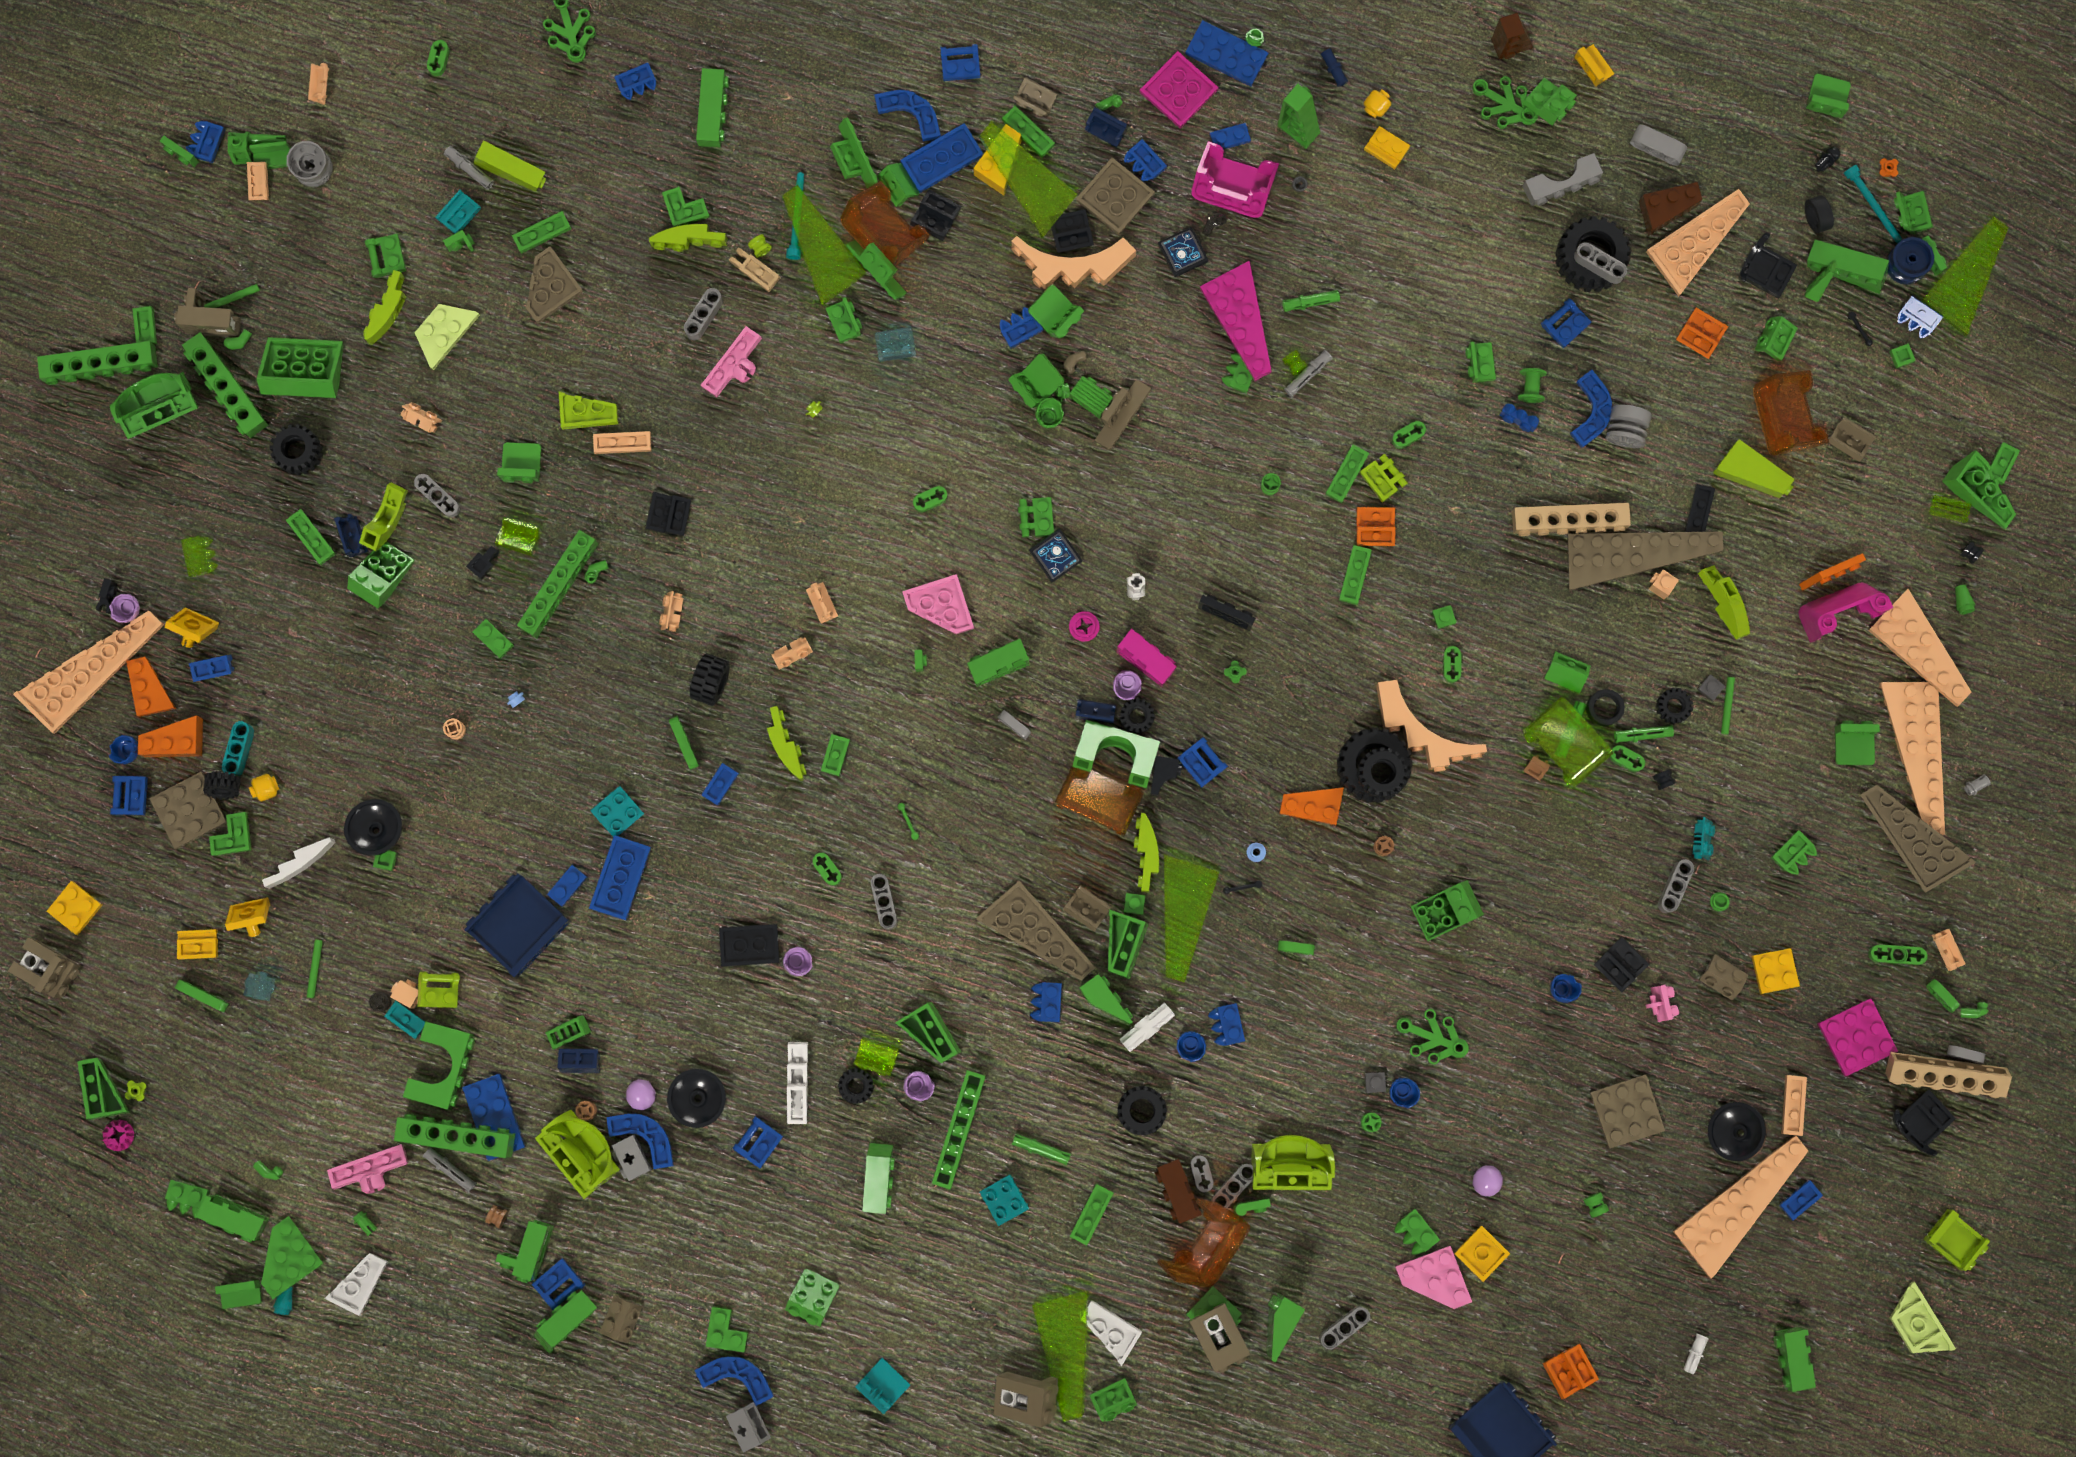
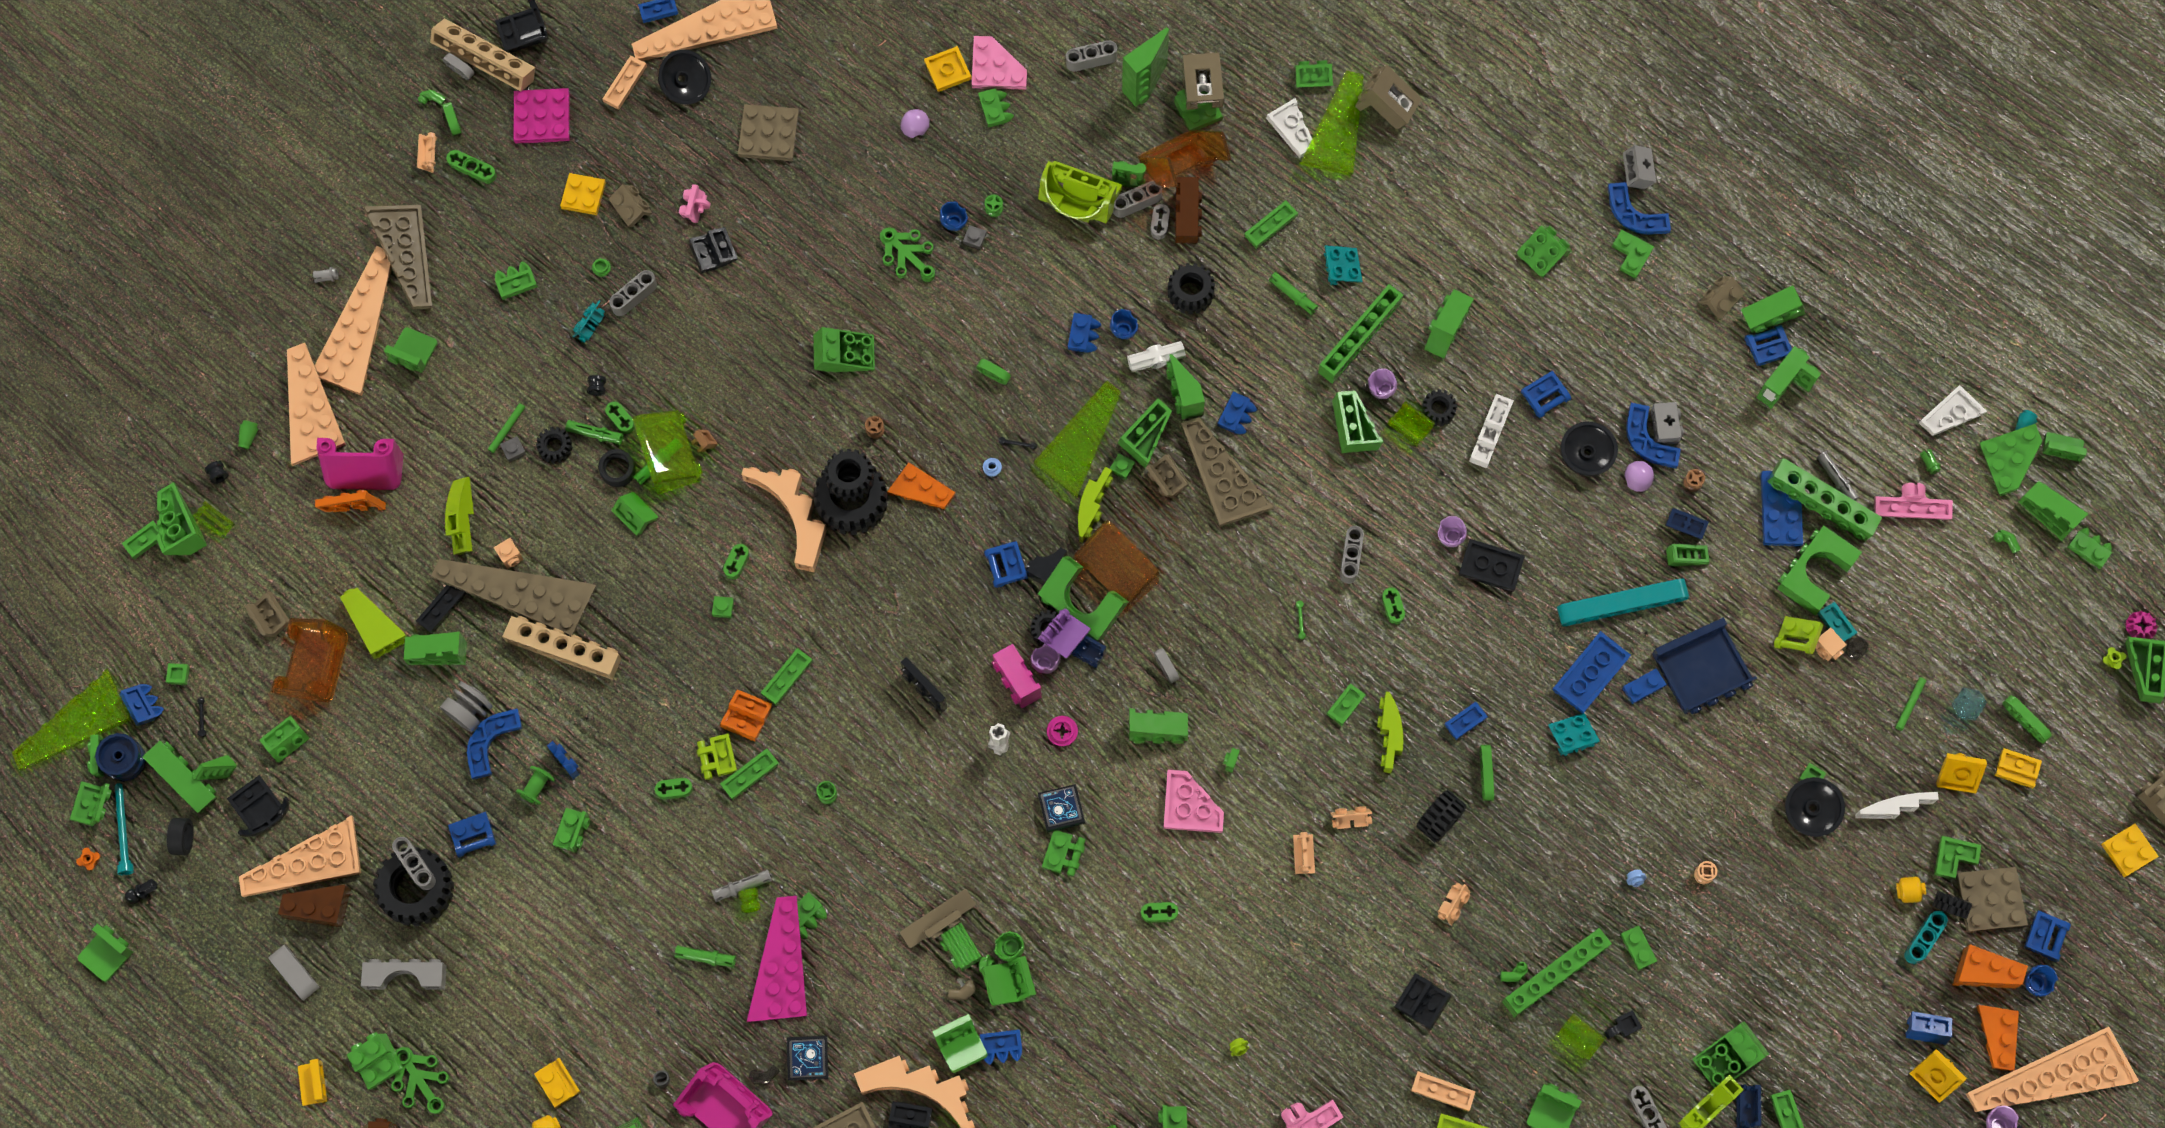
camera: 160 degrees left, 10 degrees down
medium nougat wheel [485,1205,508,1229] -> none
lime piece [535,1110,620,1199] -> none
teal hinge [855,1358,910,1414] -> none
clear light blue bracket [875,327,916,362] -> none
bright green plate [1224,661,1247,684] -> none
blue hair [1550,974,1582,1003] -> none
bright green wheel [1583,1192,1609,1218] -> none
orange slope [1676,307,1729,359] -> none
none -> bright green wedge [404,632,467,665]
none -> medium lavender hinge [1038,608,1091,659]
none -> teal beam [1557,578,1690,627]

